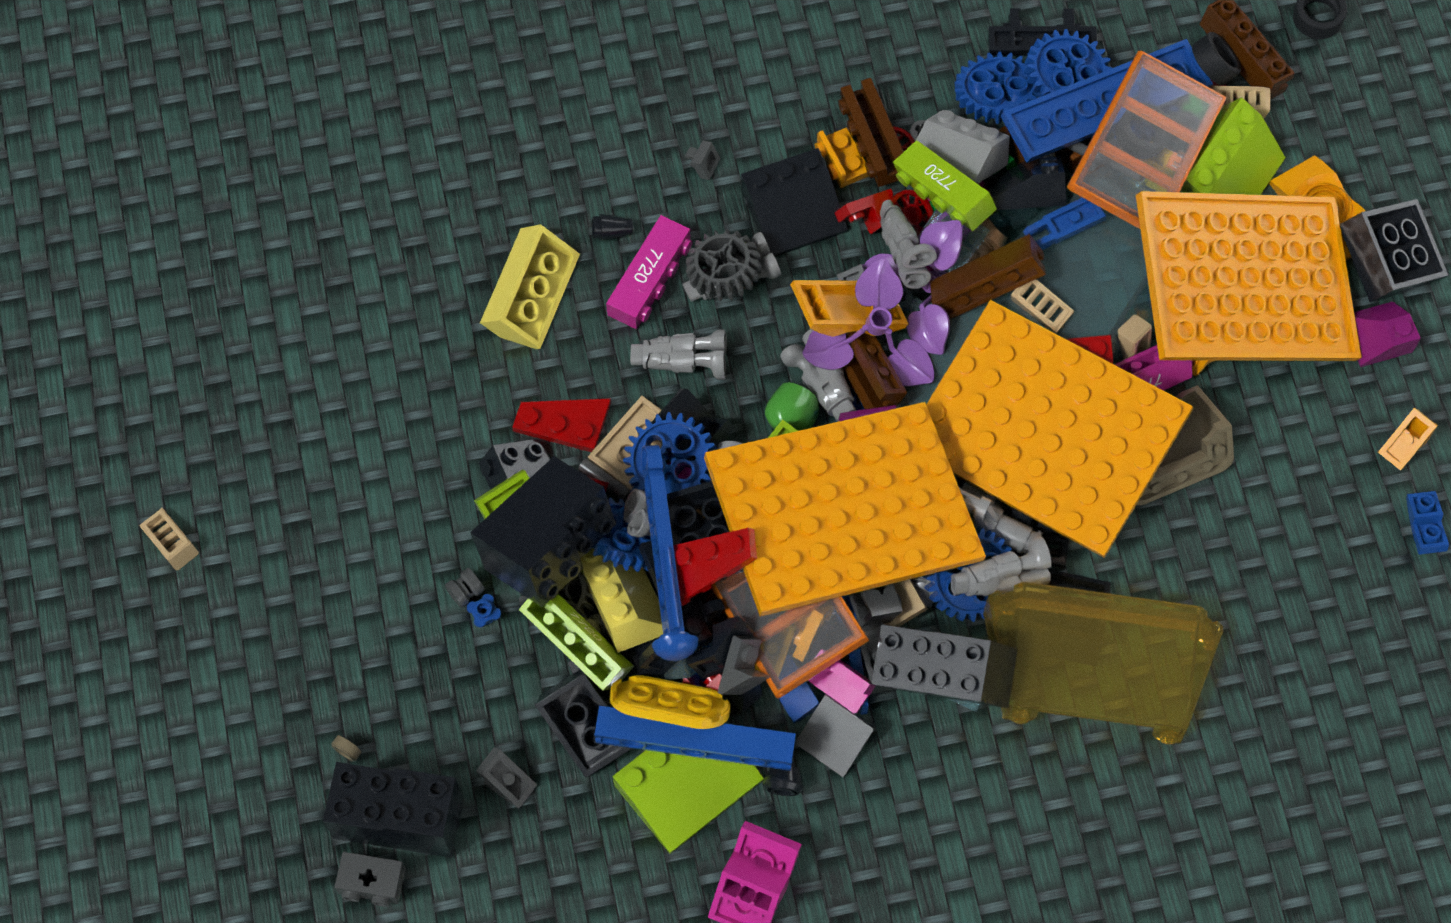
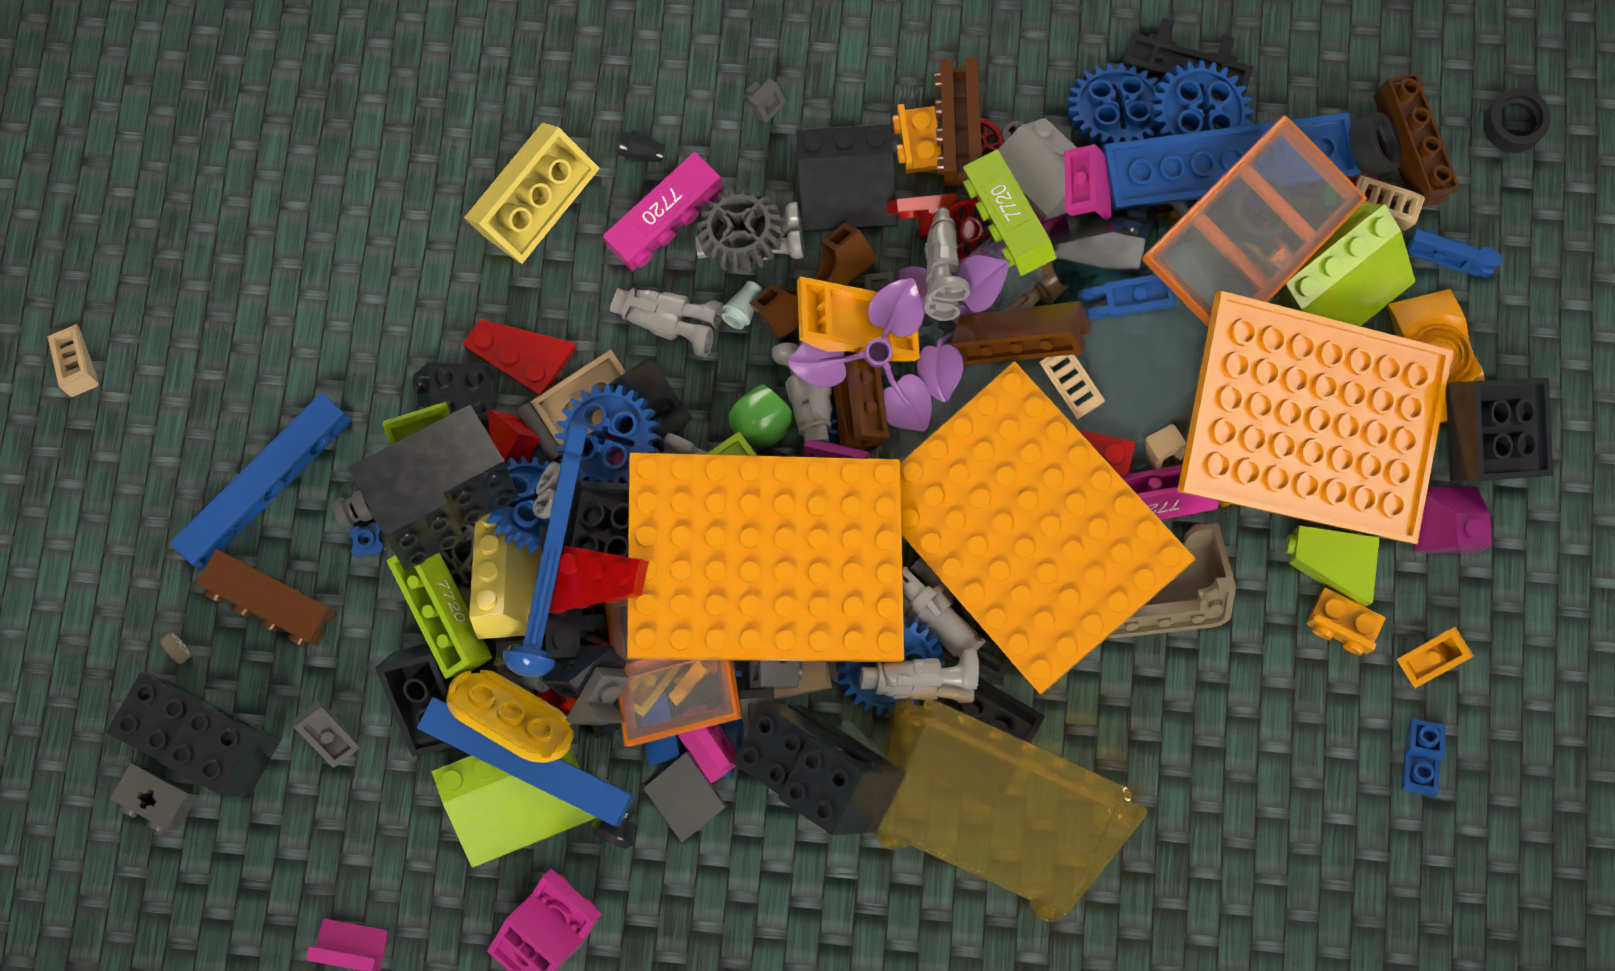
camera: 25 degrees right, 10 degrees up
none -> blue piece [170,392,352,570]
none -> reddish brown brick [196,549,337,647]
none -> light aqua cone [721,281,763,330]
none -> reddish brown arch [749,222,878,340]
none -> dark pink panel [1064,144,1111,220]
none -> lime slope [1285,526,1379,607]
none -> light orange bracket [1306,587,1386,655]
none -> blue hinge [1405,229,1502,278]

